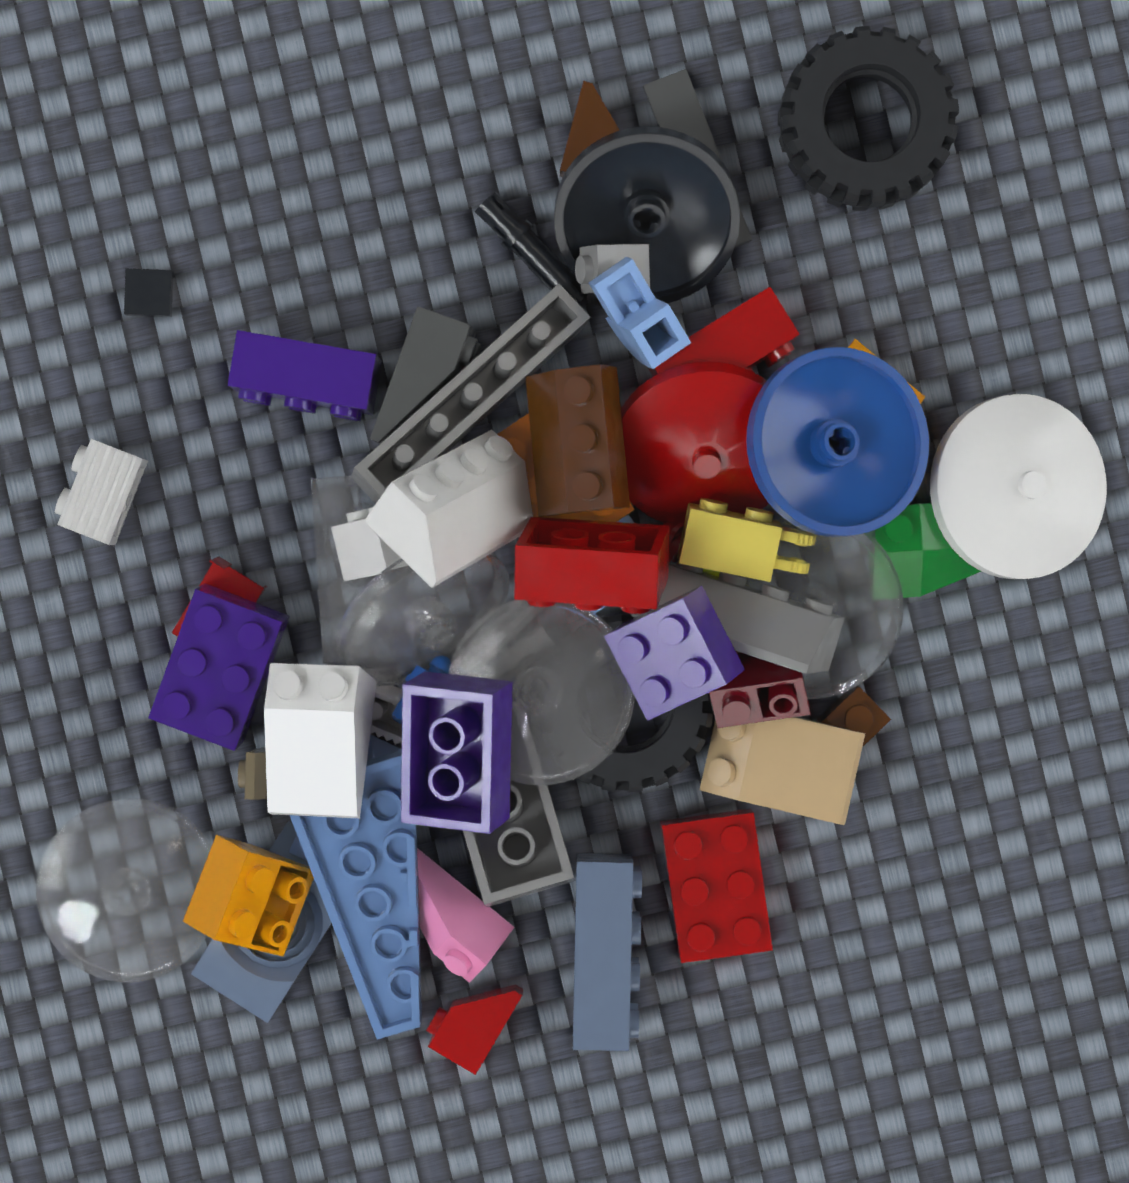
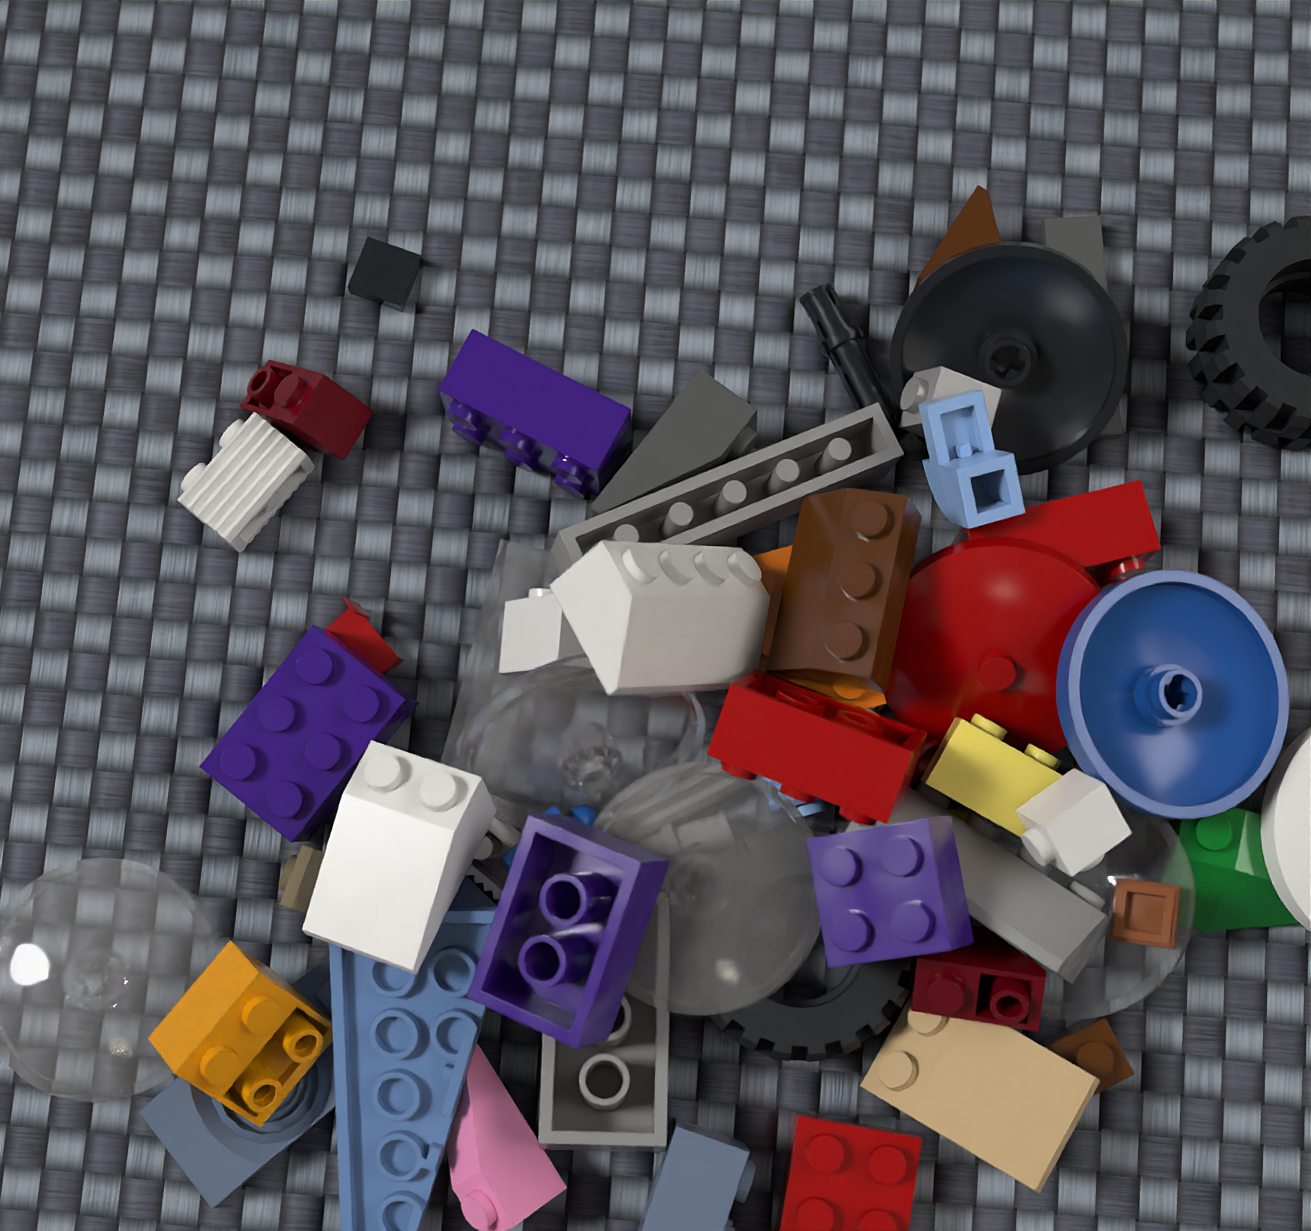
camera: 20 degrees right, 10 degrees down
none -> dark red slope [239,360,374,461]
none -> white brick [1015,768,1132,877]
none -> dark orange tile [1109,877,1182,950]

